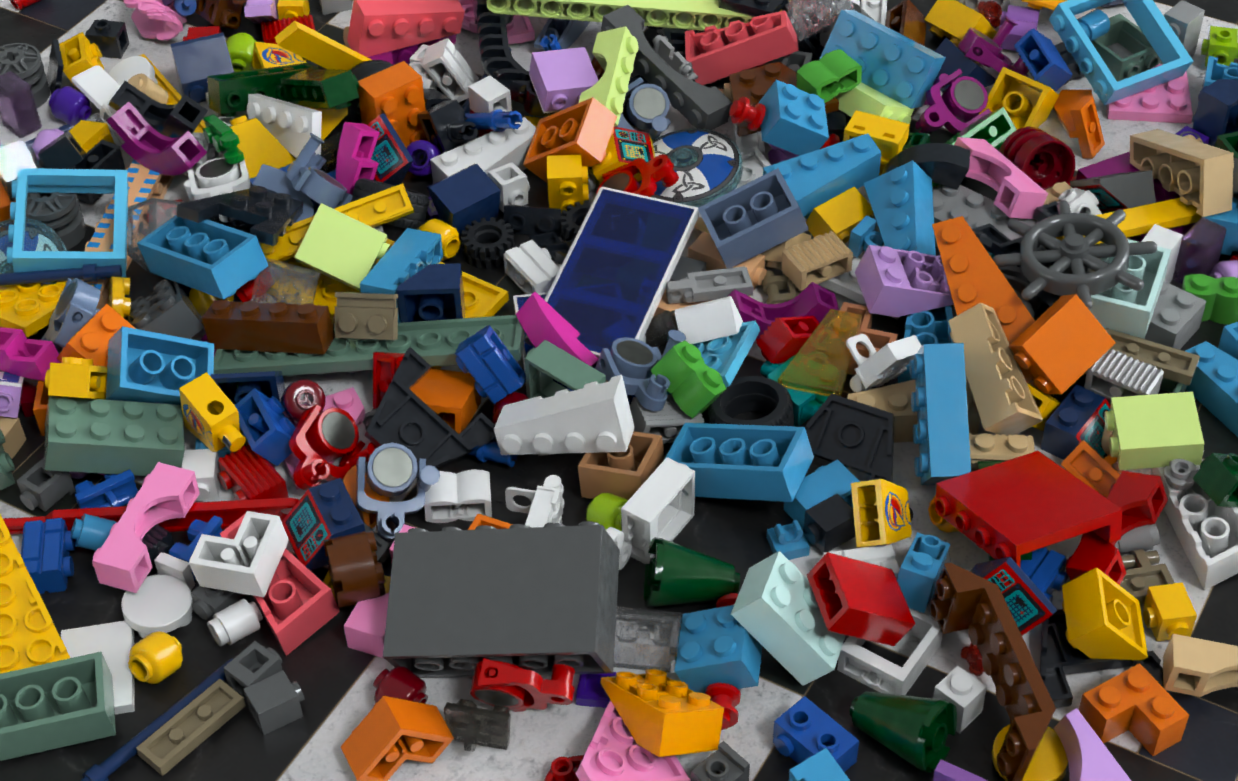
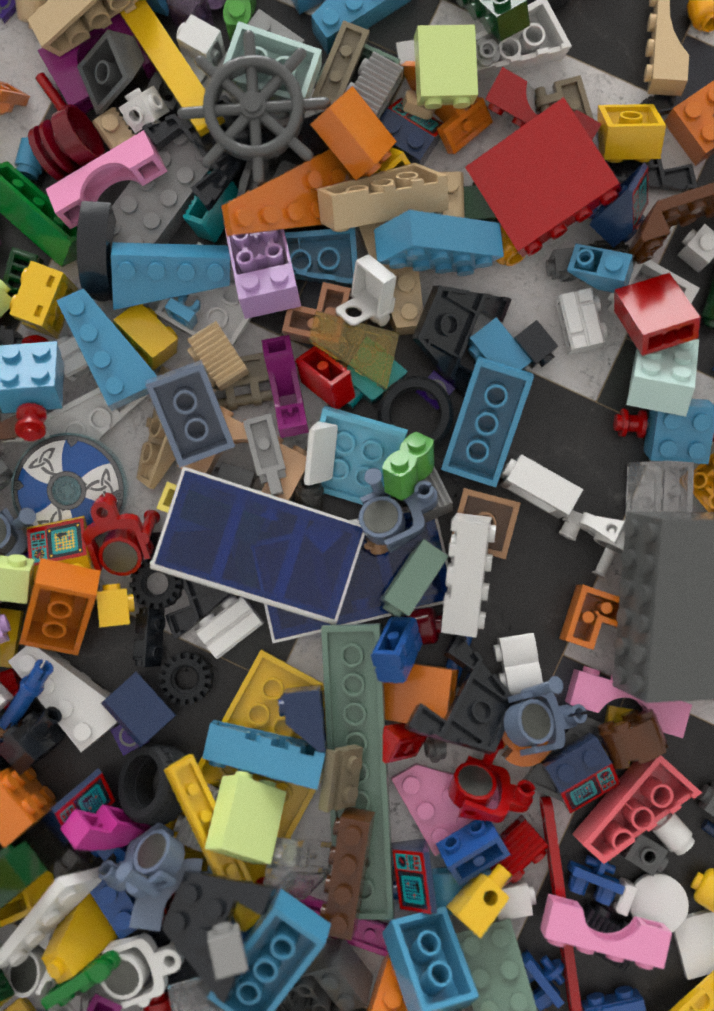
camera: 95 degrees left, 40 degrees up
dark azure brick [70,513,116,551] -> none
white brick [189,511,289,597] -> none
dark red head [281,379,326,422] -> none
dark purple head [406,140,441,177] -> none
yellow head [418,218,460,262] -> none
white brick [488,162,530,213] -> none
white piece [505,475,564,528] -> none
dark pink slope [516,292,598,367] -> none
lime head [586,493,628,531] -> none
dark green cone [643,537,740,607] -> none
dark azure tile [766,520,810,560] -> none
yellow torso [851,479,913,548] -> none
yellow brick [1143,582,1197,642] -> none
none -> light grey brick [208,922,248,980]

